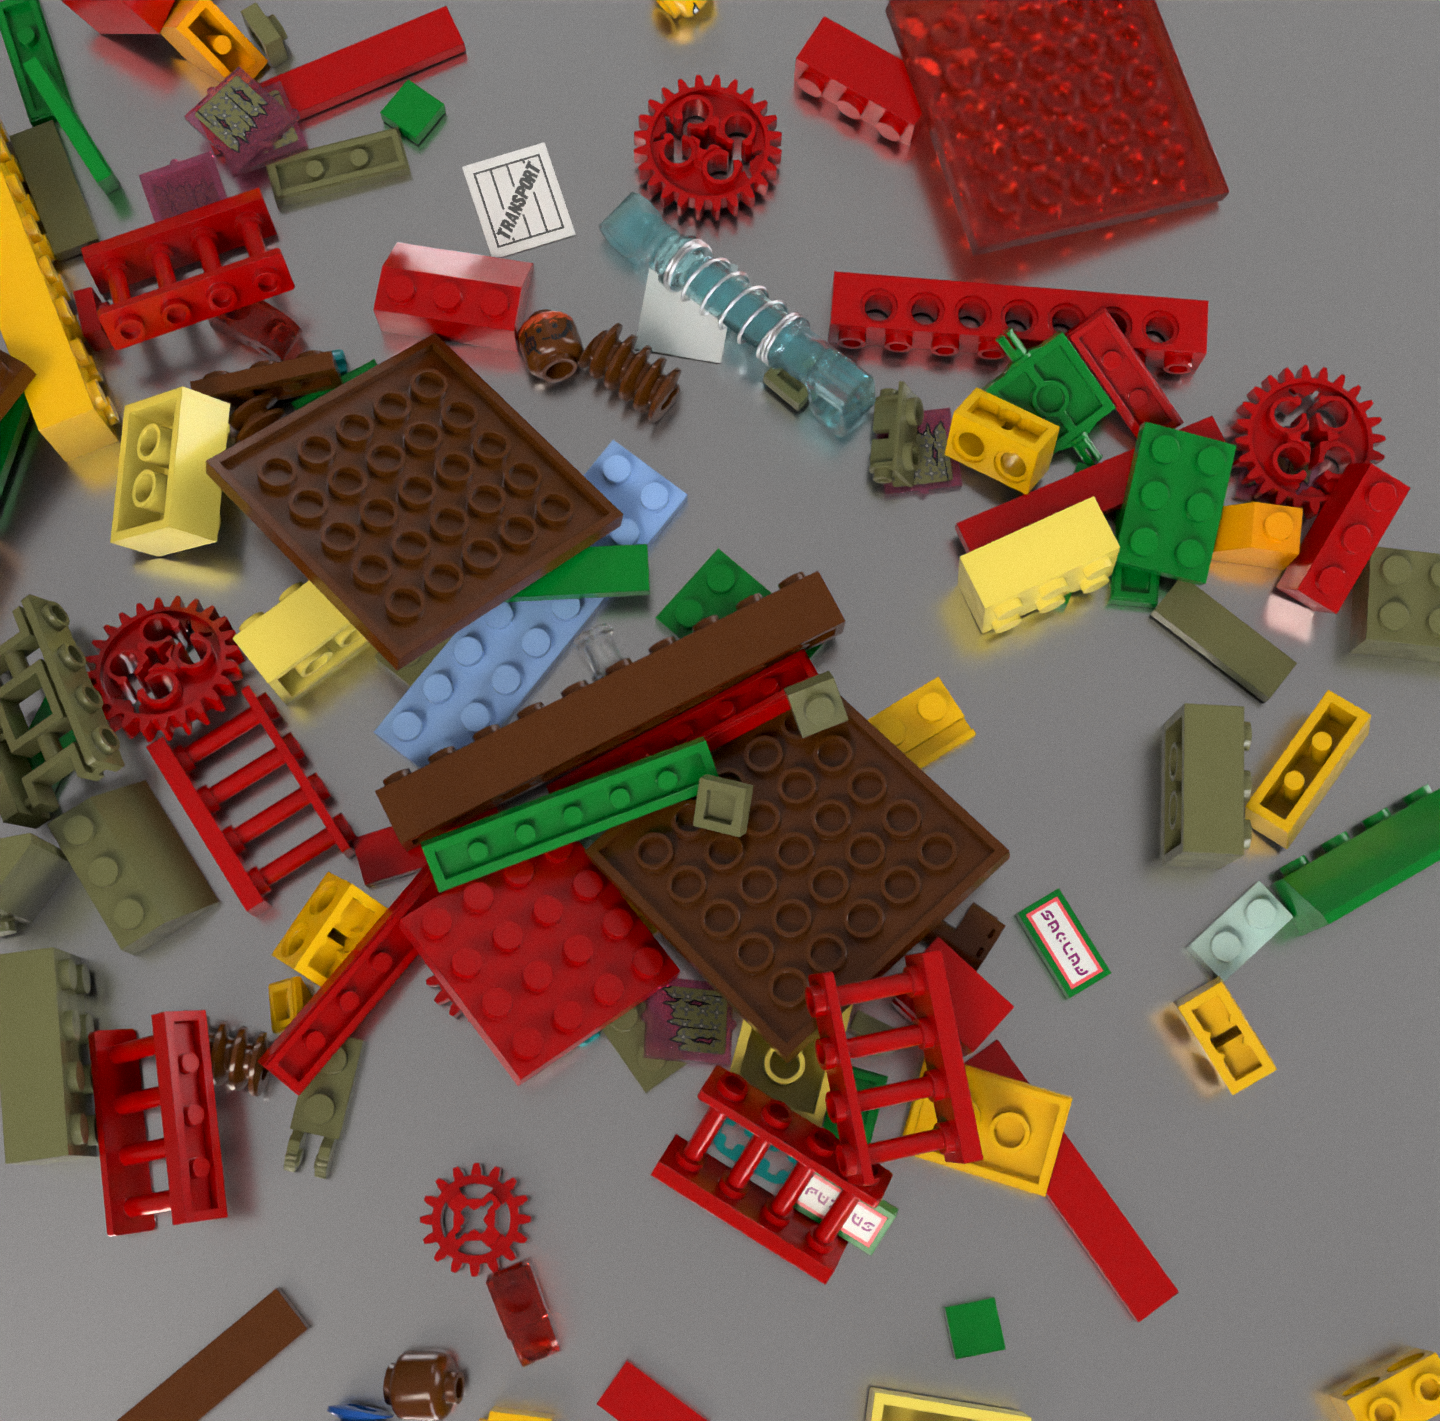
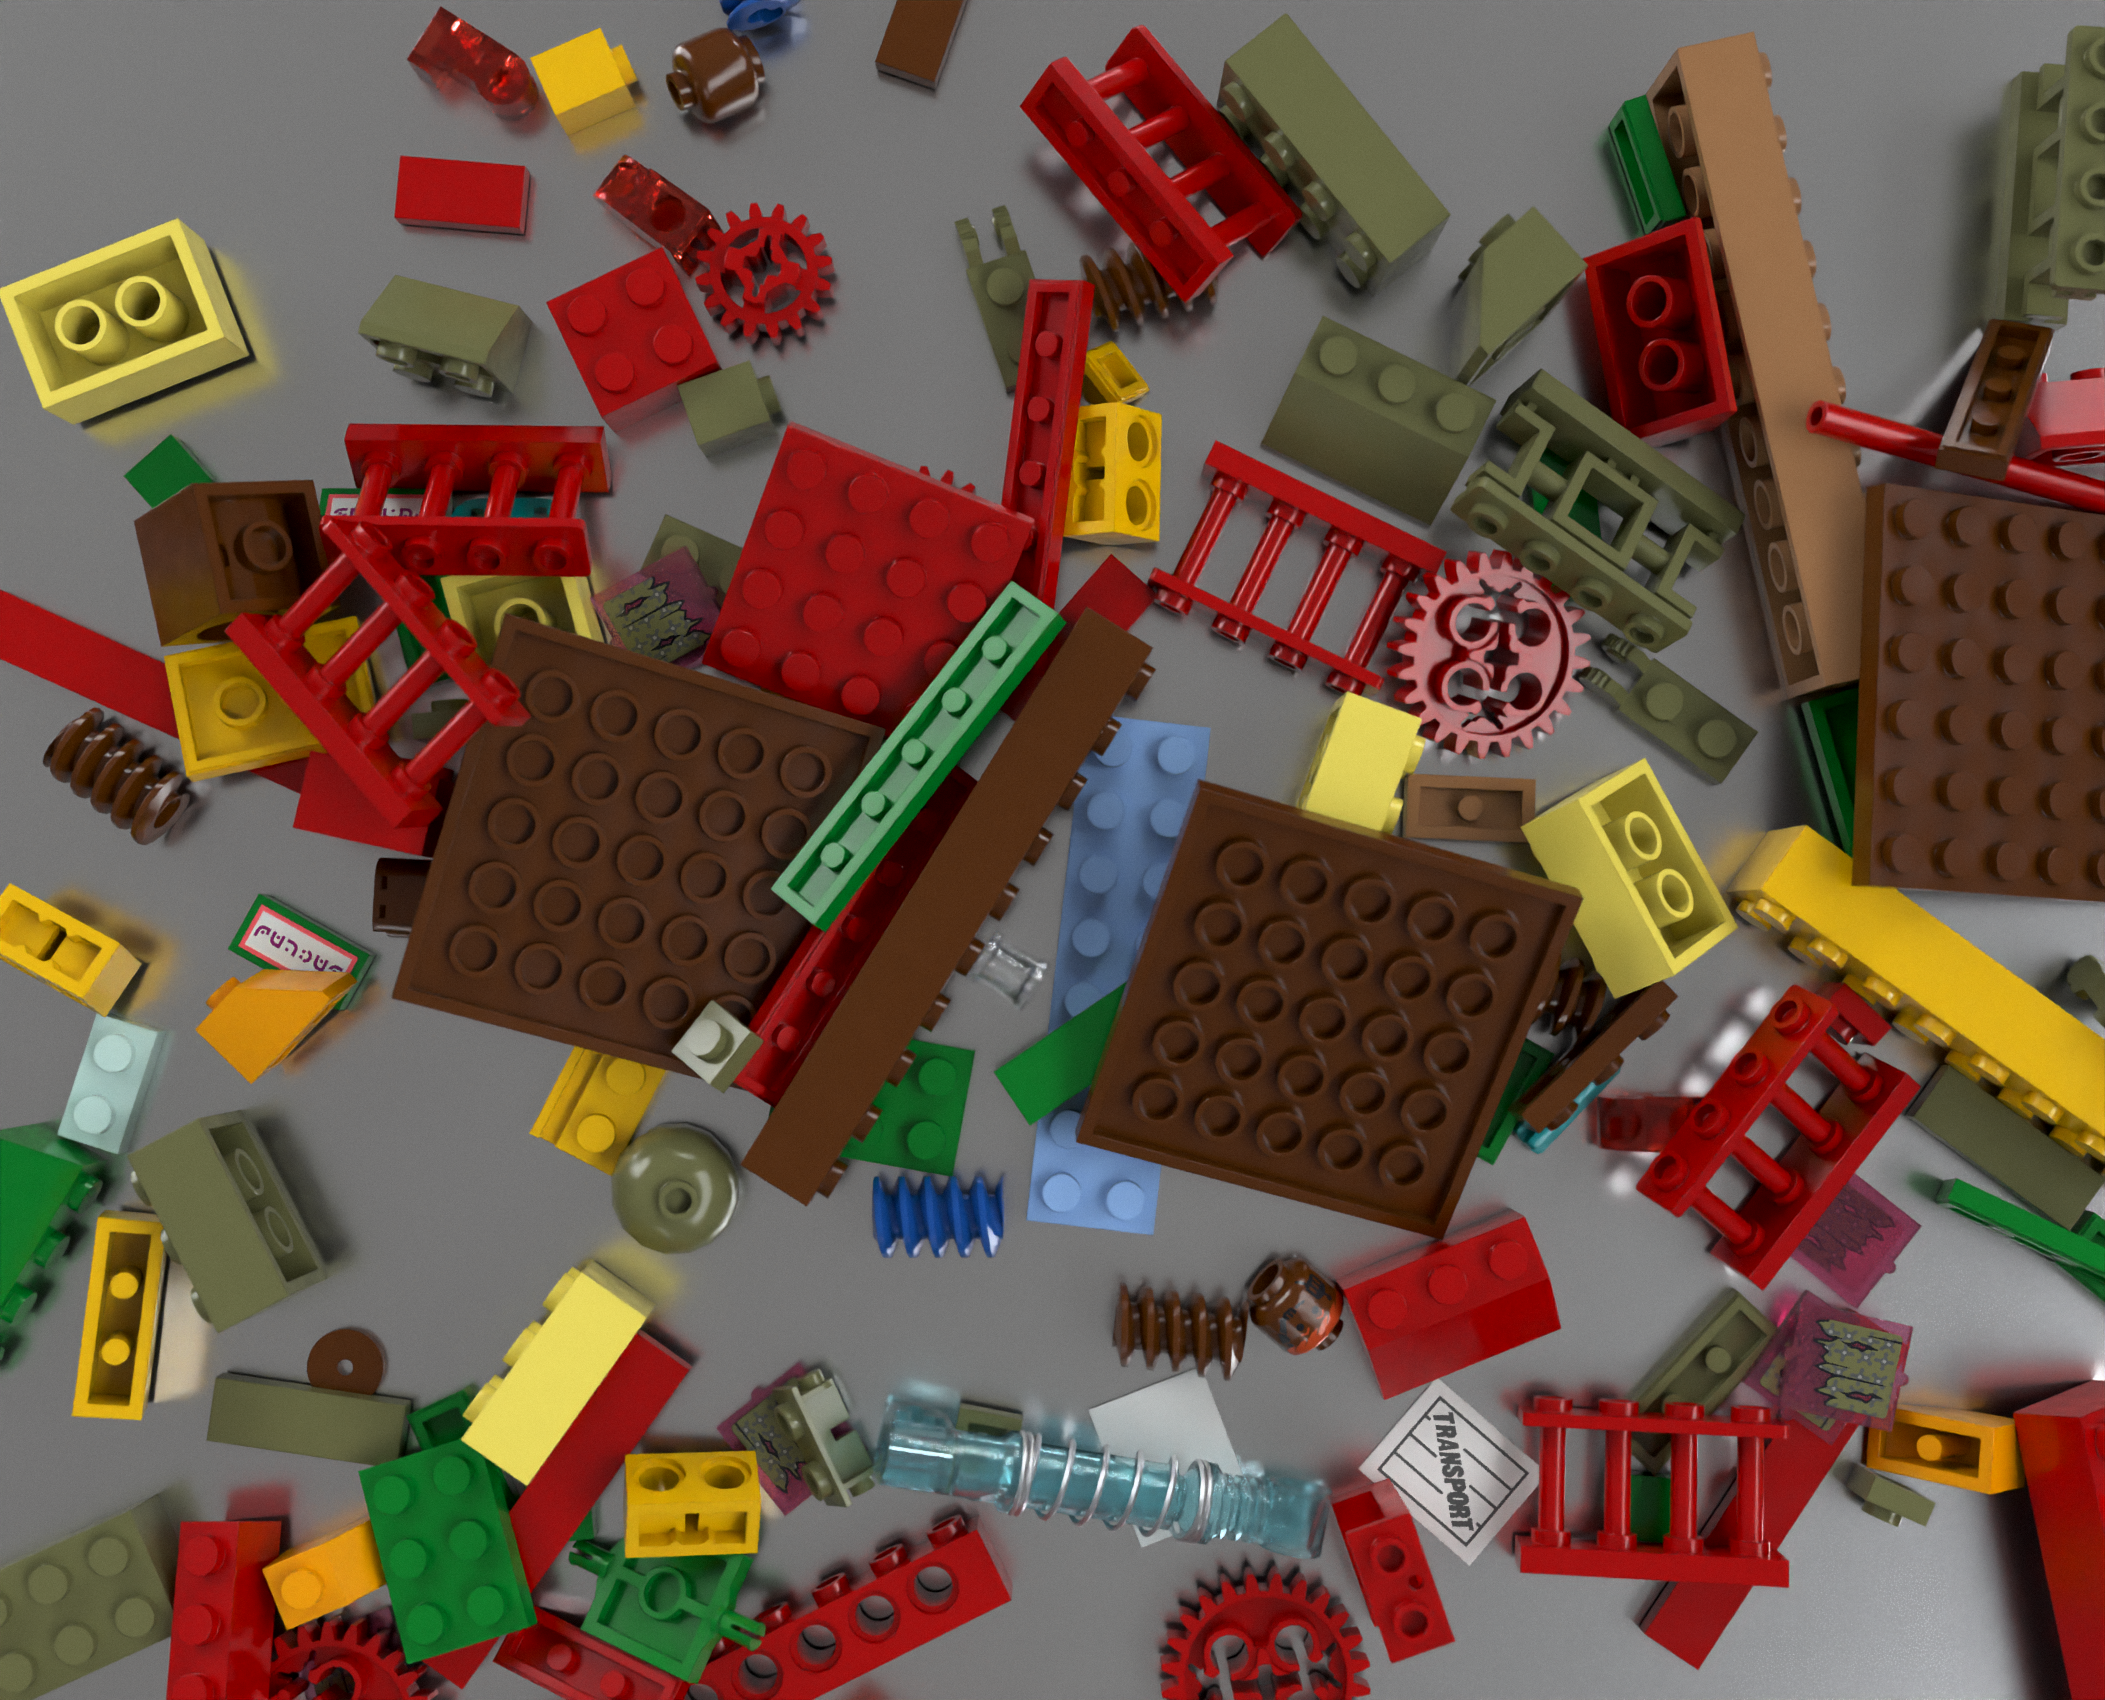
camera: 155 degrees right, 10 degrees up
olive plate [693,774,754,837] -> none
none -> reddish brown piece [43,707,190,845]
none -> reddish brown brick [134,480,341,647]
none -> light orange slope [195,969,358,1084]
none -> reddish brown wheel [307,1327,386,1395]
none -> olive slope [358,275,532,398]
none -> red brick [546,247,723,433]
none -> olive cylinder [611,1123,739,1254]
none -> olive brick [677,360,782,458]
none -> blue piece [872,1176,1004,1258]
none -> red window [1329,1478,1455,1664]
none -> medium nougat plate [1402,774,1536,844]
none -> red fence [1515,1395,1789,1588]
none -> olive hinge [1578,633,1758,785]

